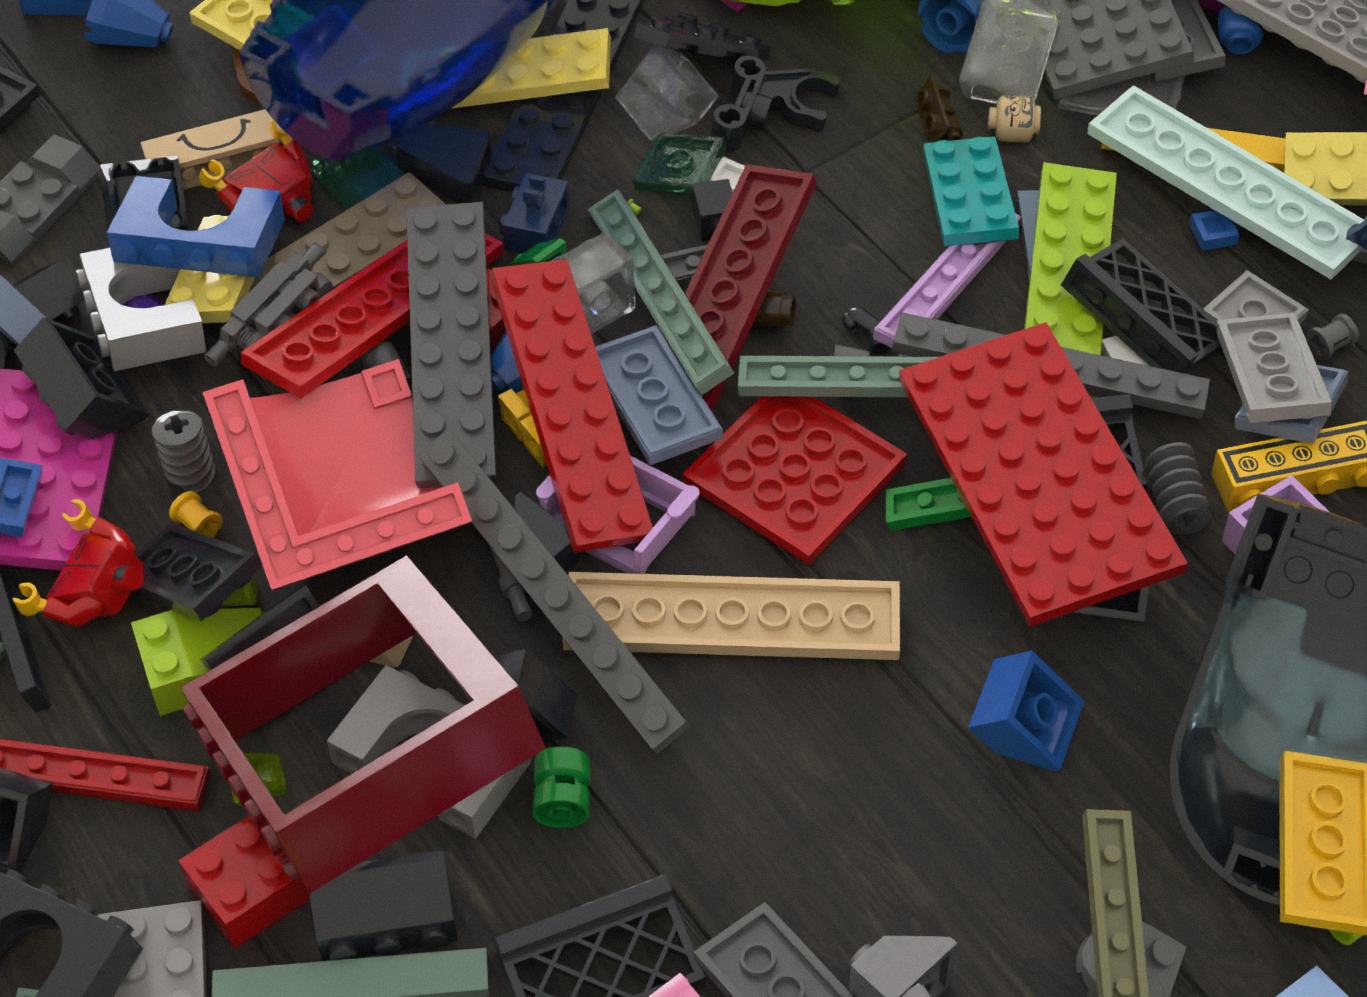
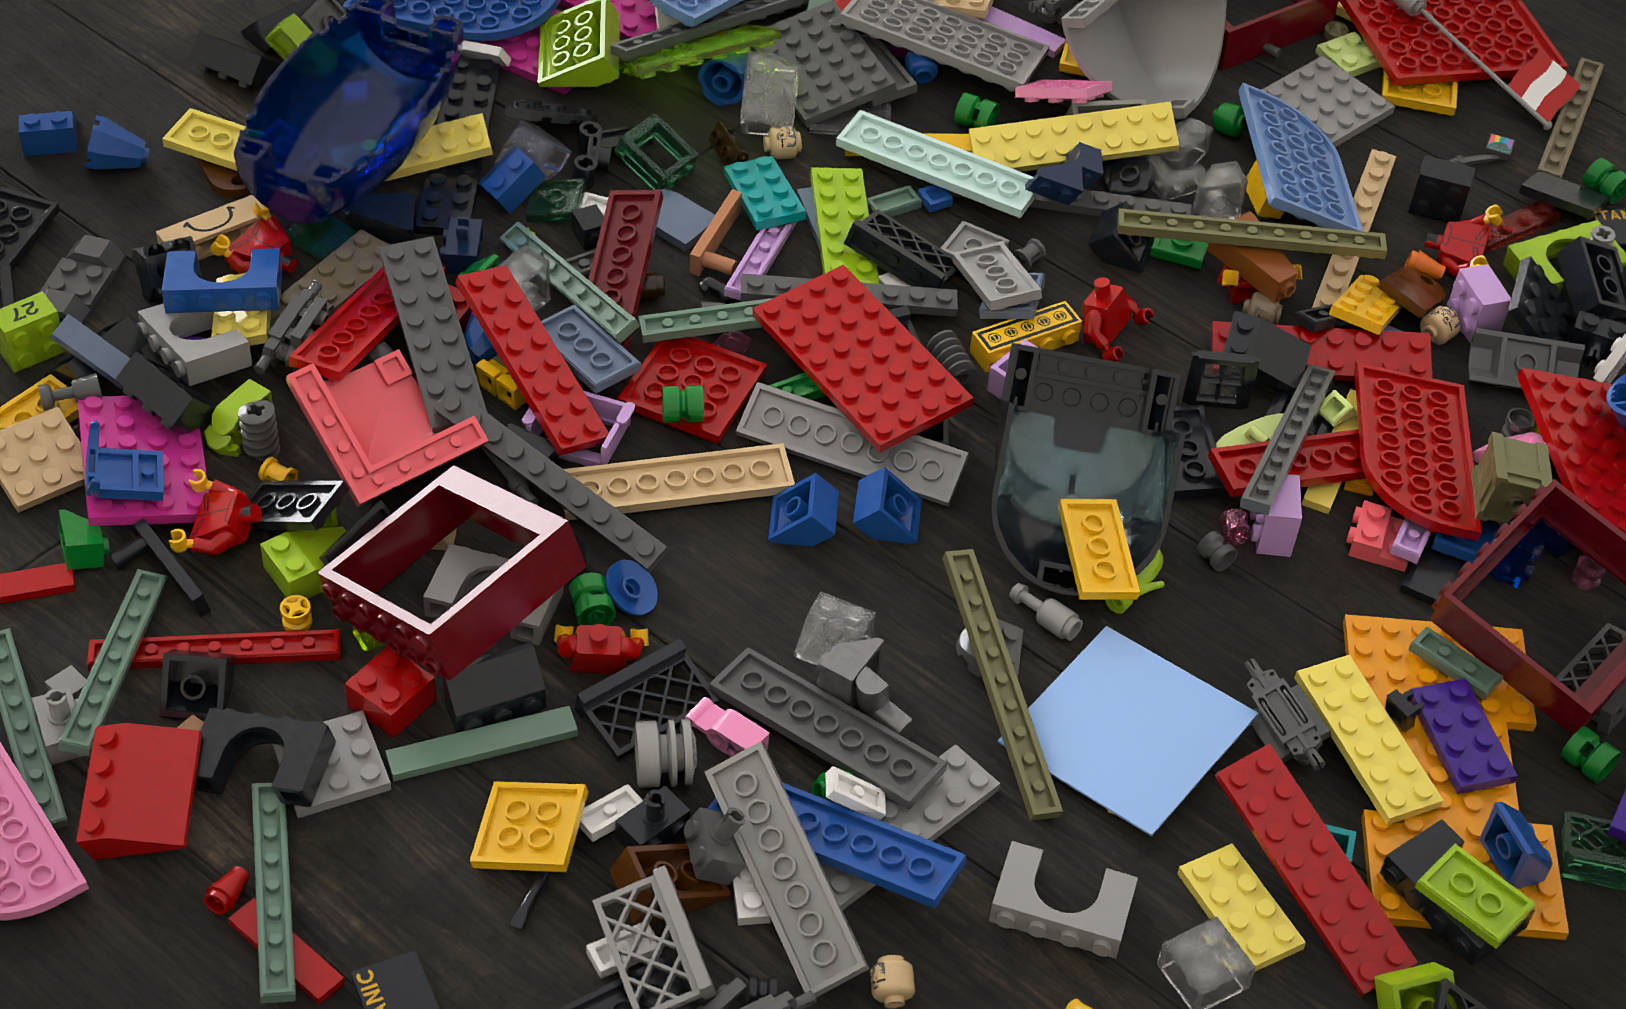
camera: 20 degrees left, 5 degrees down
none -> lime piece [204,379,273,457]
none -> yellow wheel [280,595,313,631]
none -> blue slope [478,147,546,214]
none -> red torso [554,624,649,674]
none -> blue dish [606,560,658,616]
none -> clear green window [614,113,699,190]
none -> sand blue tile [655,189,715,252]
none -> green wheel [662,385,704,423]
none -> nougat piece [689,189,742,276]
none -> clear pink tile [714,330,752,355]
none -> light grey plate [736,382,969,507]
none -> blue slope [768,473,839,547]
none -> clear slope [794,591,876,665]
none -> sand green tile [867,185,922,222]
none -> green wheel [954,92,1000,128]
none -> light grey piece [1009,583,1083,641]

